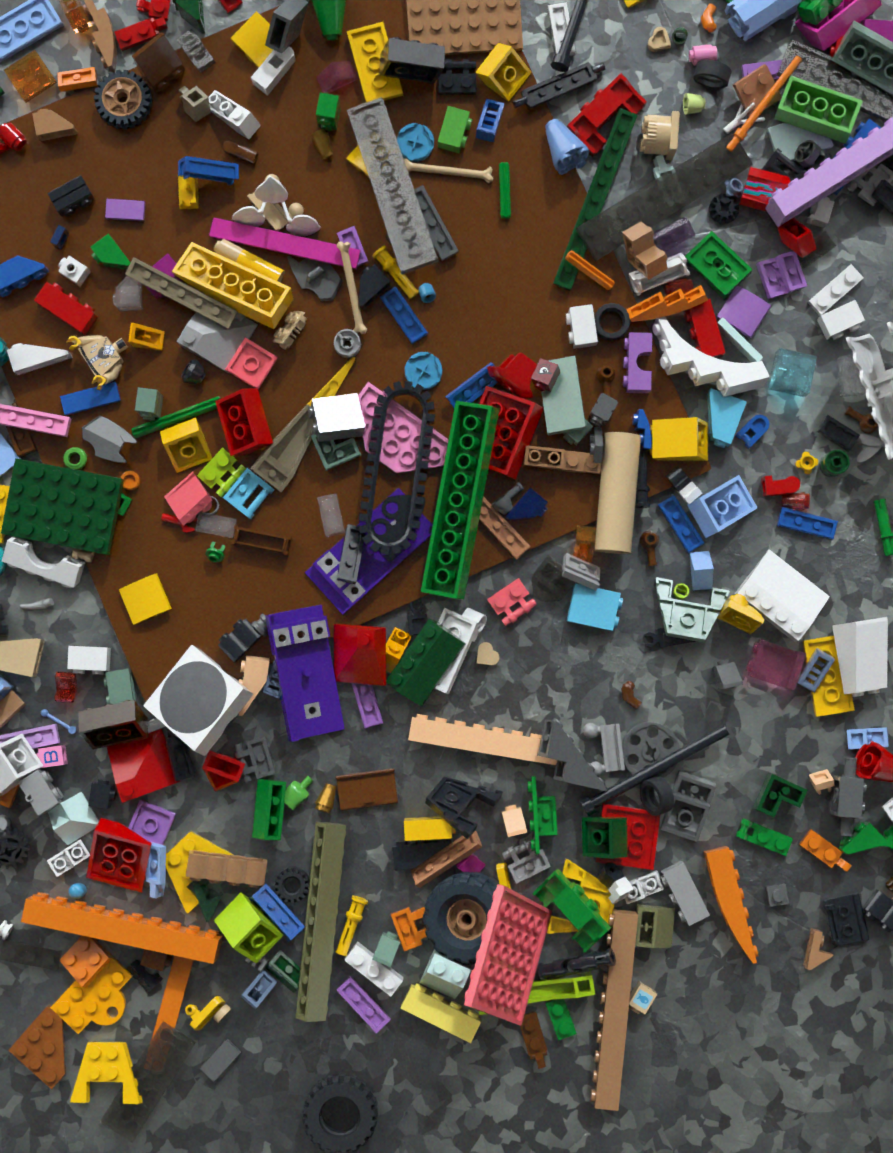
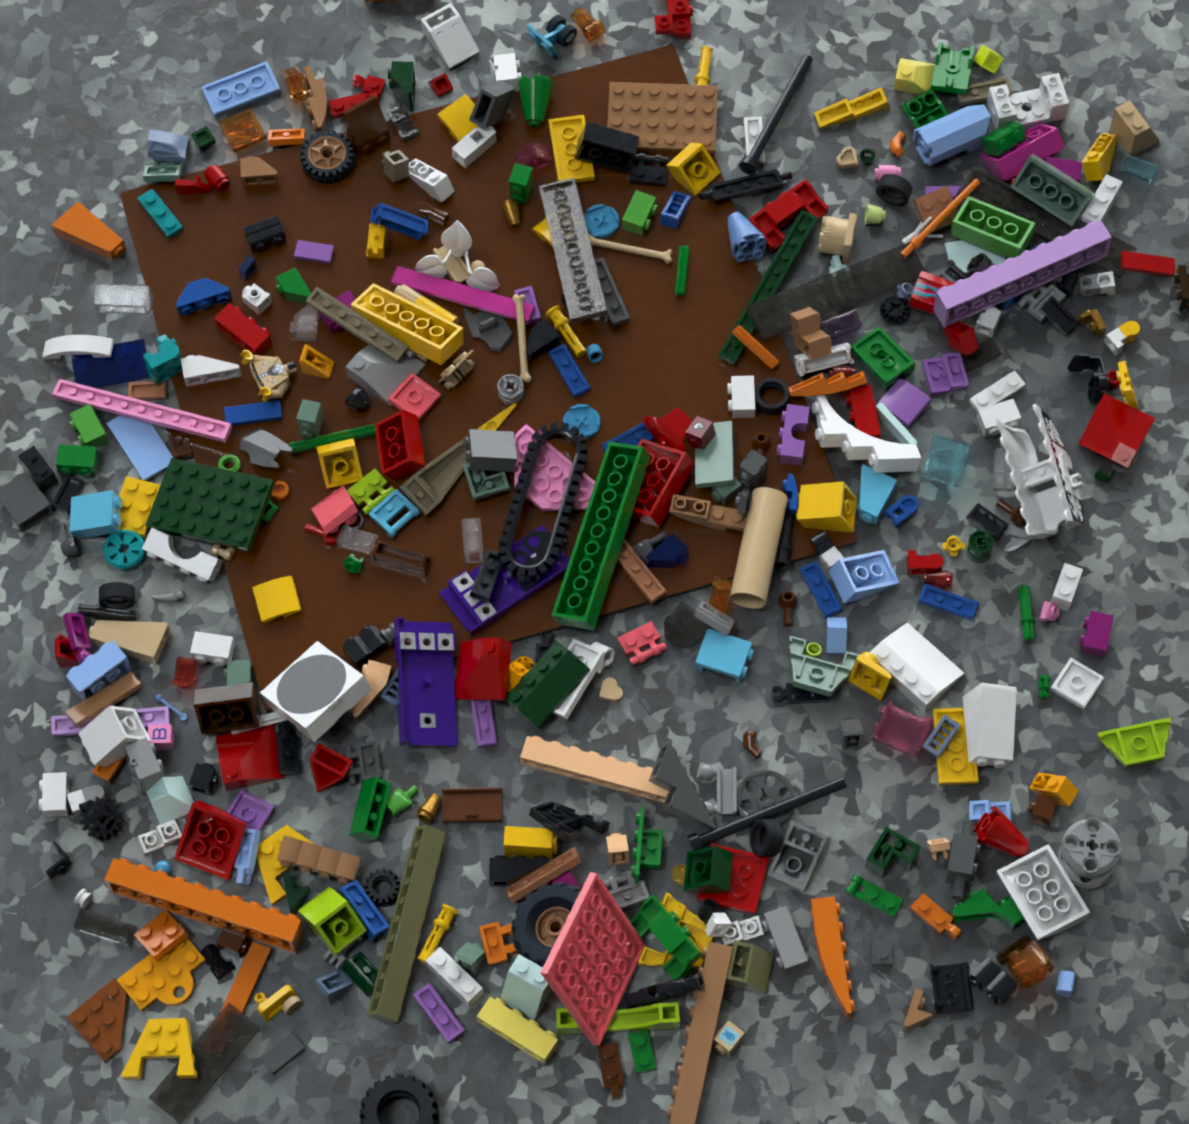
camera: 10 degrees right, 20 degrees down
none -> clear yellow plate [671,864,686,884]

